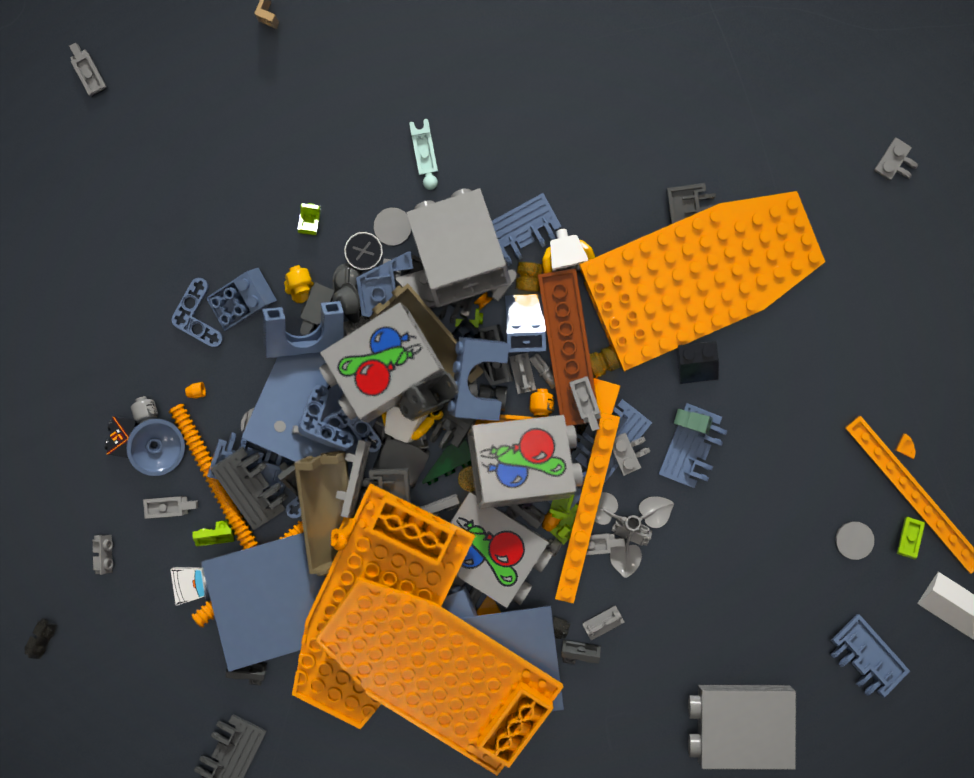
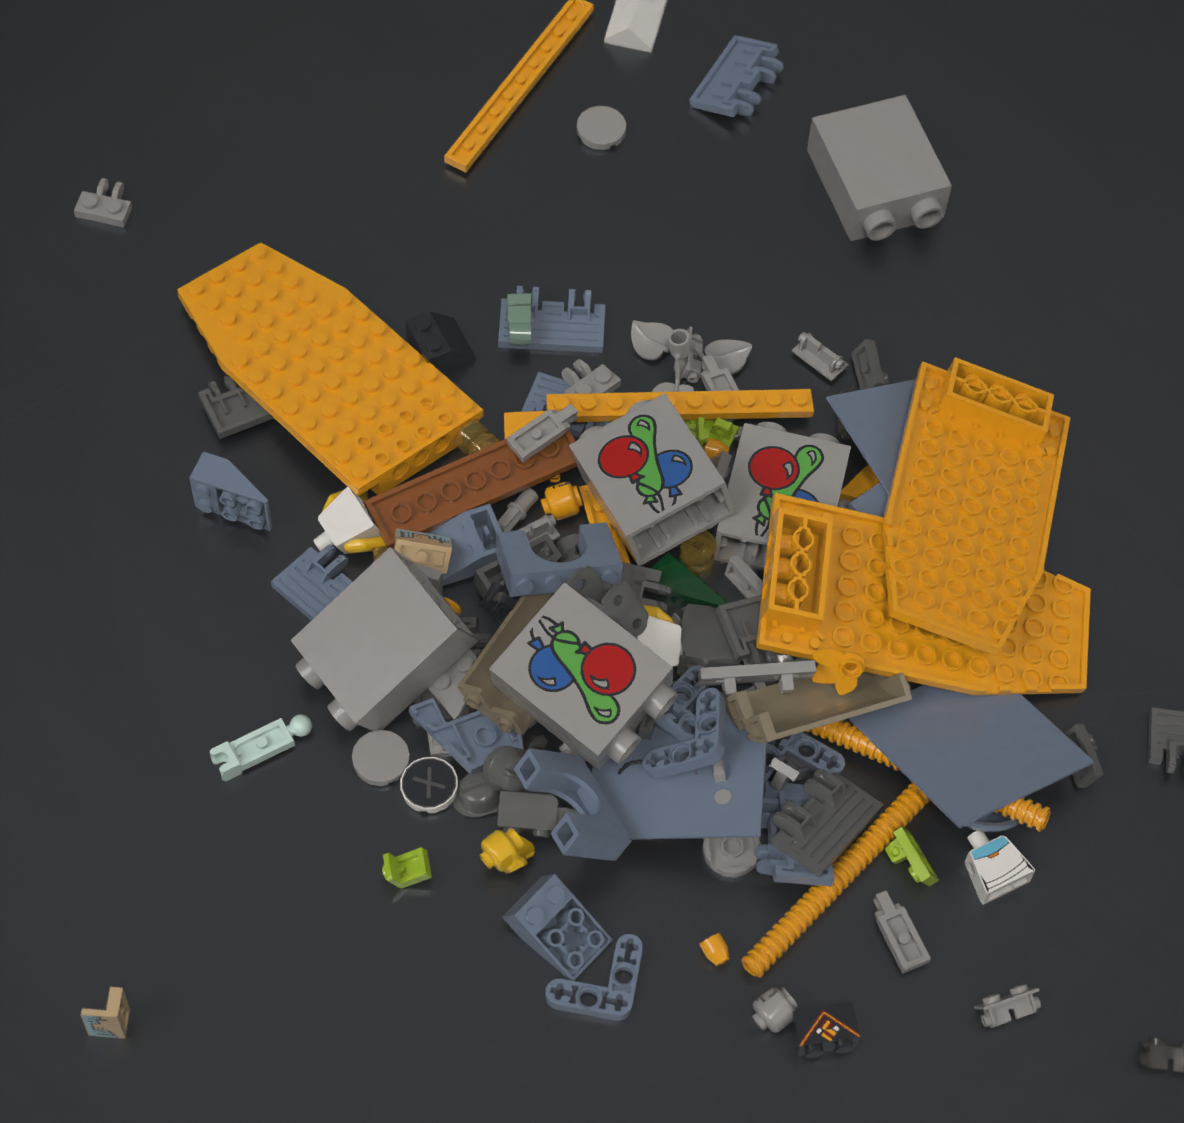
camera: 115 degrees left, 30 degrees down
sand blue dish [126,419,185,476] -> none
lime bracket [455,308,483,328] -> none
light orange tile [895,433,916,459] -> none
lime hinge [897,517,925,559] -> none
none -> sand blue slope [189,452,272,532]
none -> tan panel [394,528,452,574]

